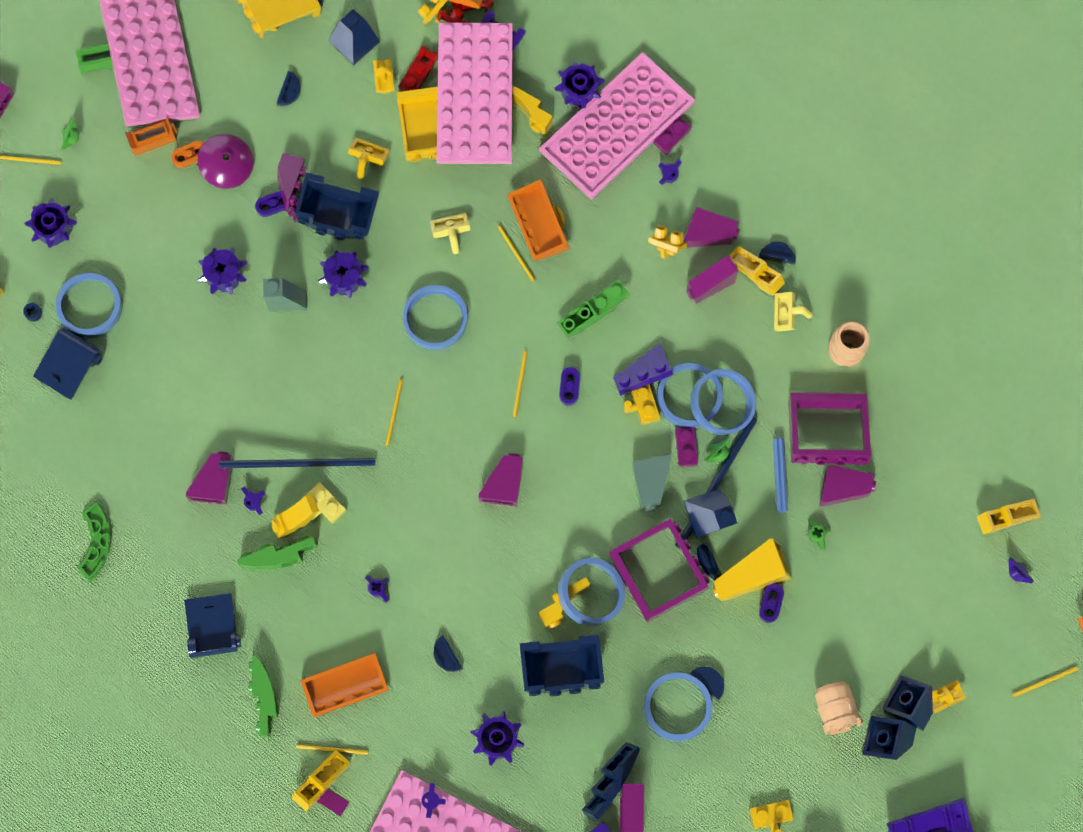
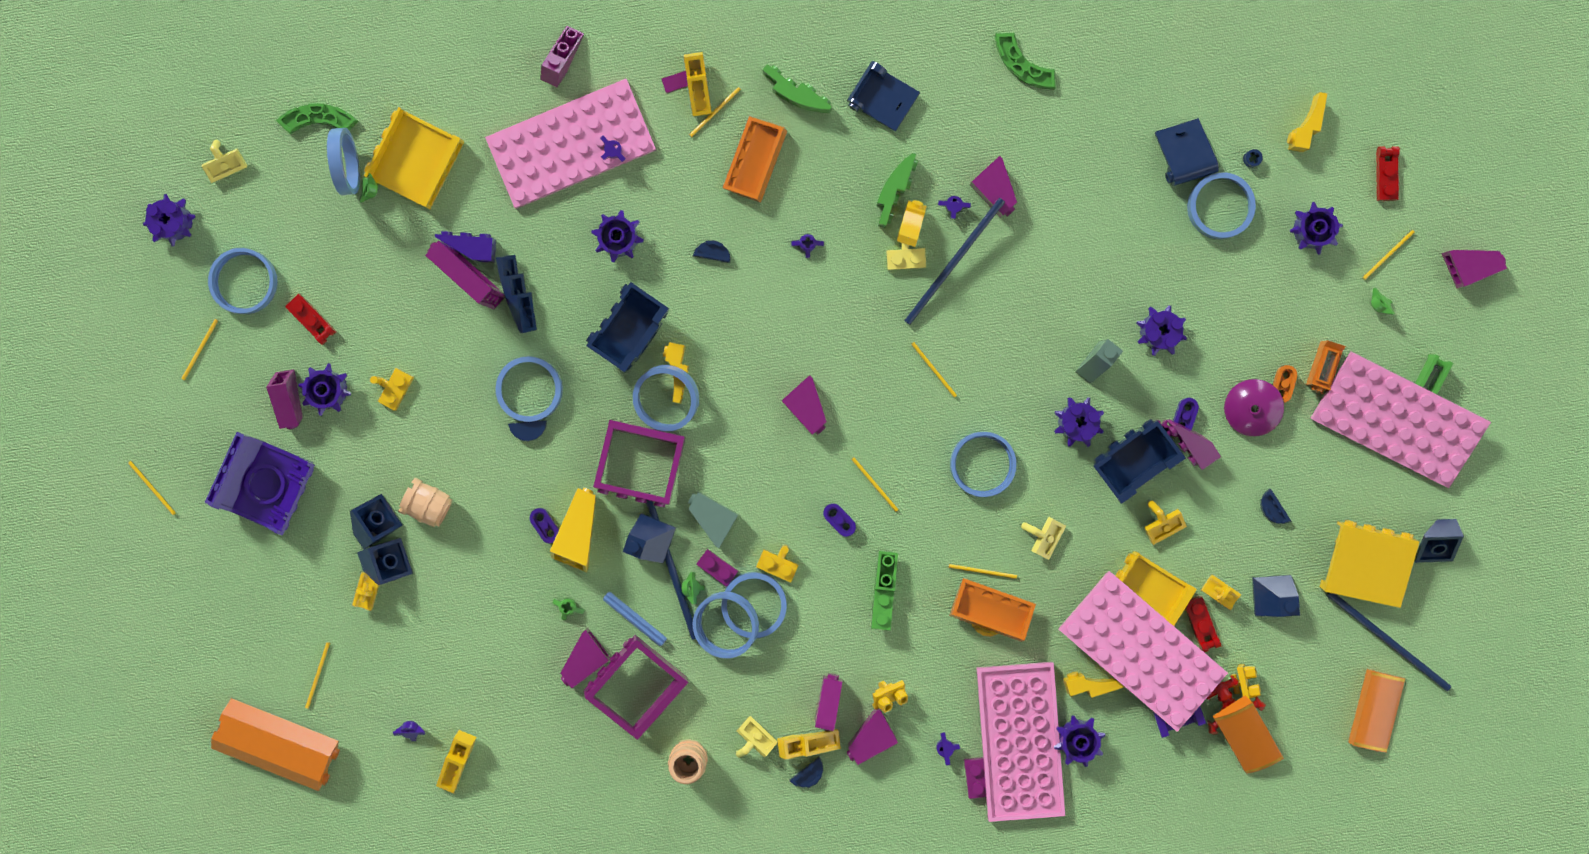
camera: 130 degrees right, 15 degrees up
dark purple wing [613,343,674,396] -> none
dark blue tile [697,541,722,579] -> none

